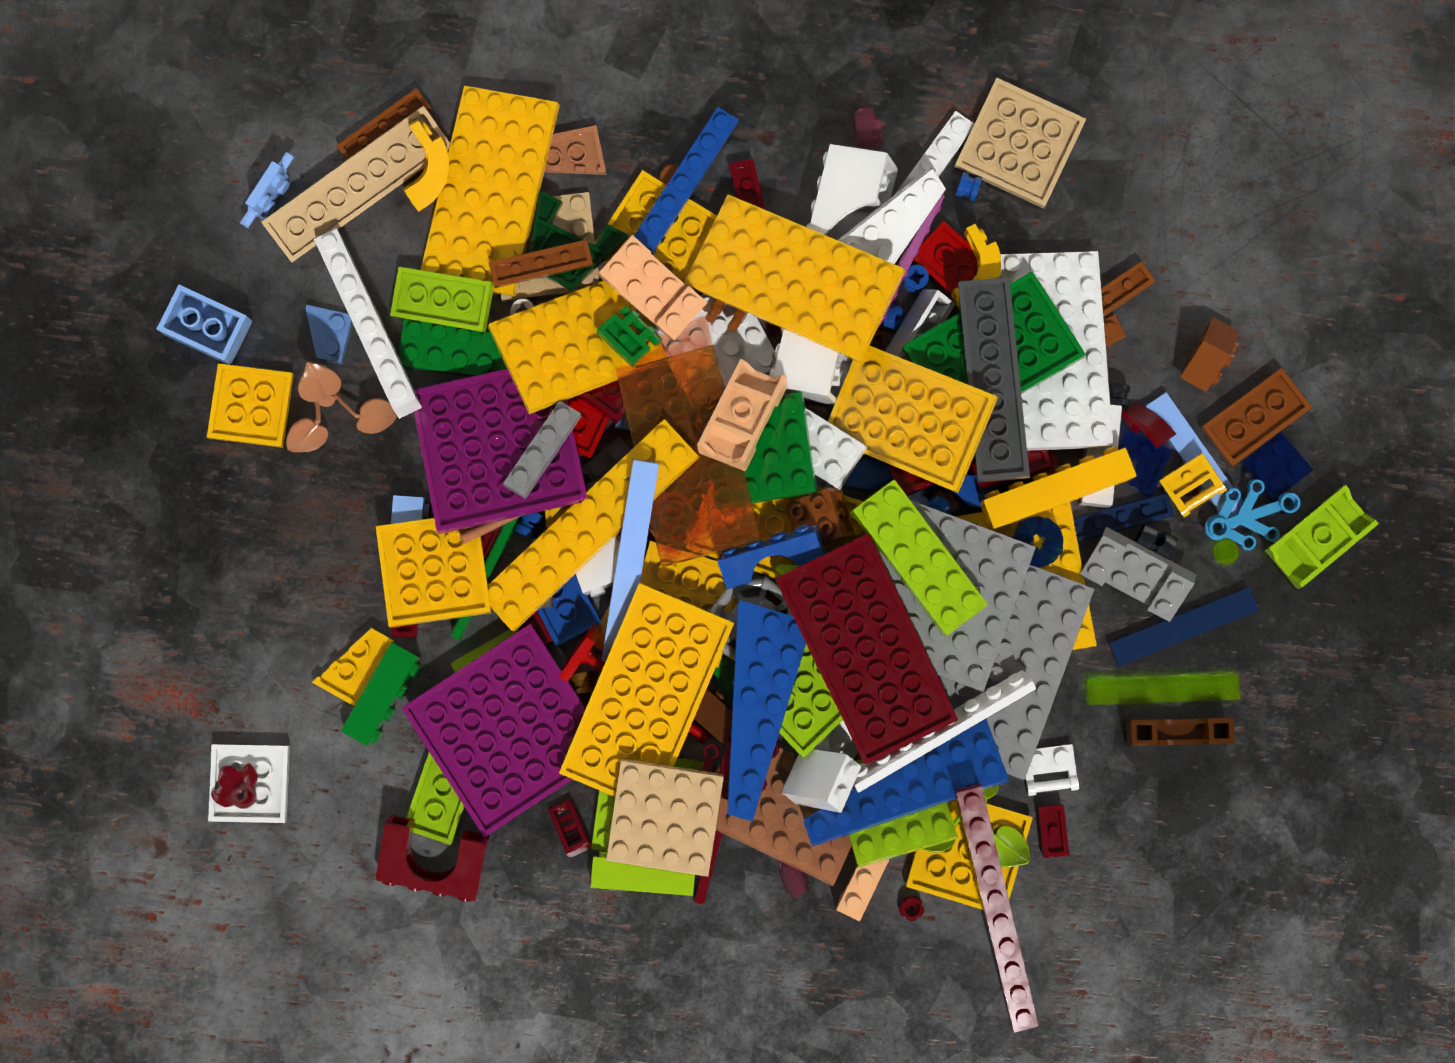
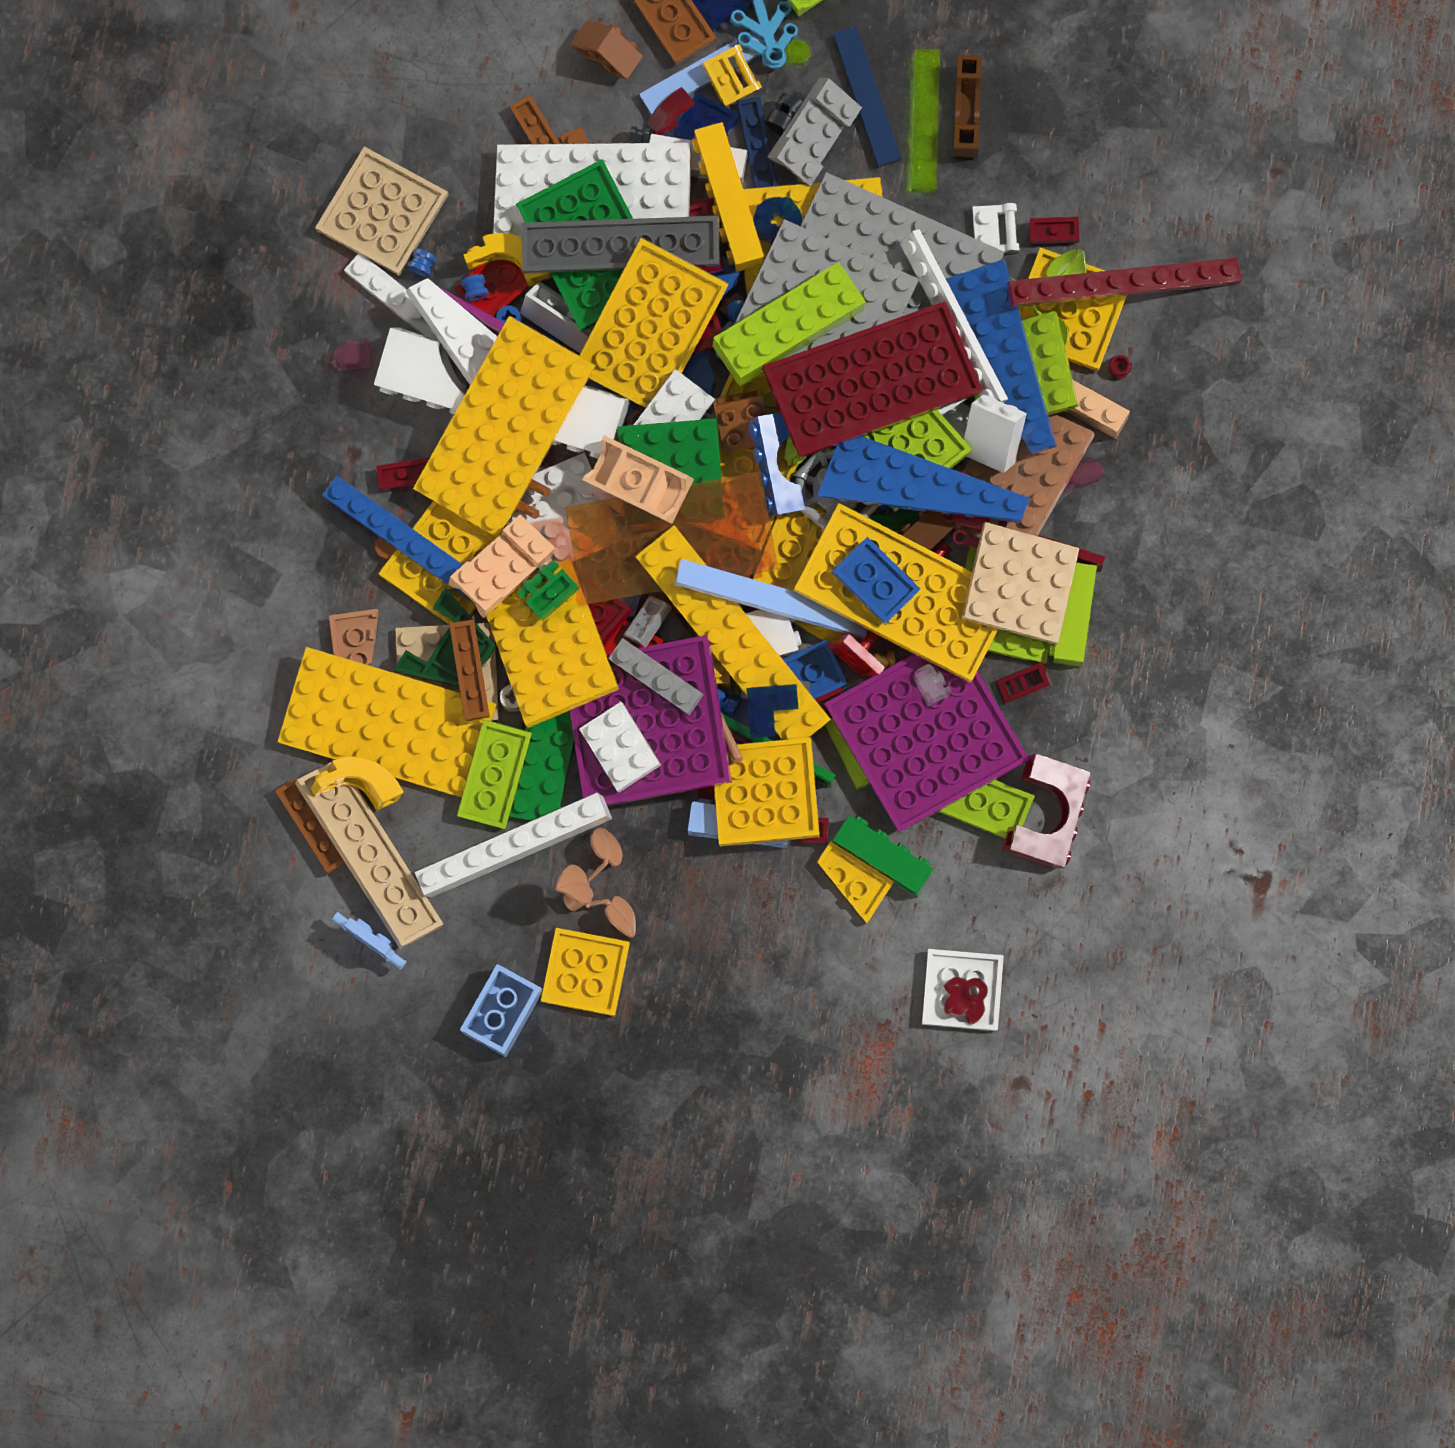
camera: 80 degrees left, 5 degrees down
medium blue wing [306,305,353,365] -> none
none -> blue wheel [461,274,489,302]
none -> white plate [580,702,661,792]
none -> light grey plate [623,595,672,647]
none -> clear blue plate [747,684,799,738]
none -> blue plate [831,537,920,625]
none -> clear brick [914,664,951,706]

